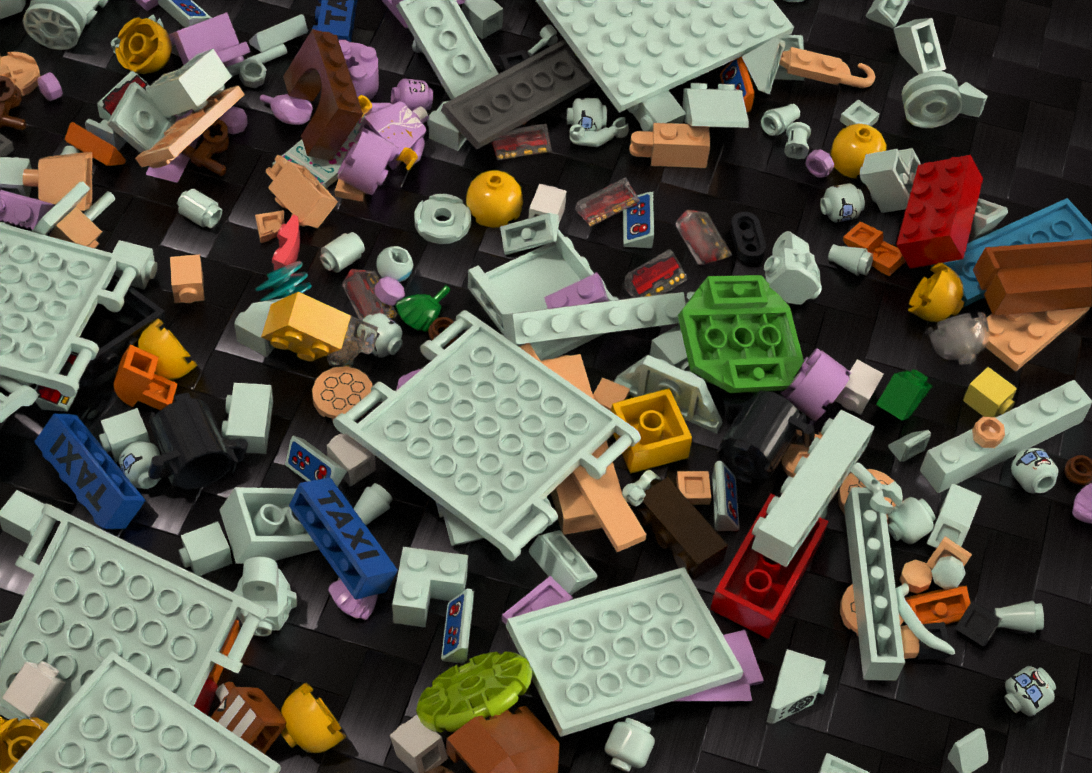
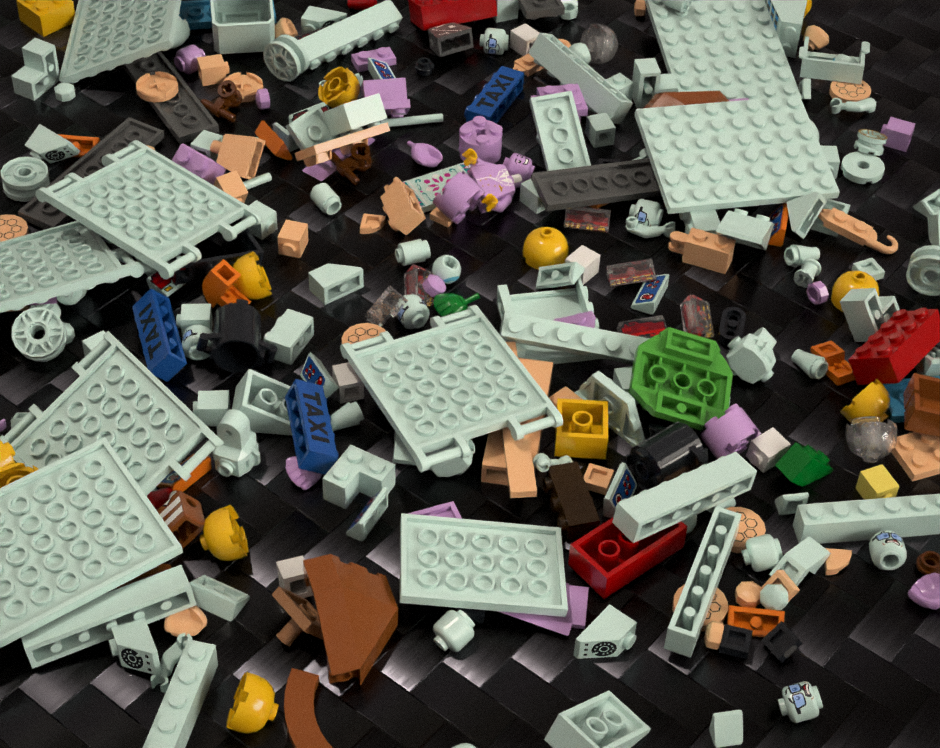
camera: 25 degrees right, 10 degrees down
white brick [2,661,66,718] -> none
light aqua tile [31,181,91,235] -> none
lavender tile [219,106,248,135] -> none
light aqua tile [239,59,267,88] -> none
light aqua slope [249,14,308,52] -> none
teal piece [255,261,312,302] -> none
yellow brick [261,292,351,361] -> none
coral slope [272,214,300,271] -> none
reddish brown arch [283,29,363,161] -> none
light aqua tile [414,194,471,244] -> none
lime plate [416,651,532,732] -> none
light aqua slope [529,530,598,595] -> none
light aqua head [820,183,865,223] -> none
light aqua bar [851,463,903,514] -> none
light aqua animal [896,583,955,655] -> none
light nougat tile [972,417,1005,448] -> none
light aqua cone [994,600,1044,633] -> none
none -> light nougat tile [824,548,852,575]

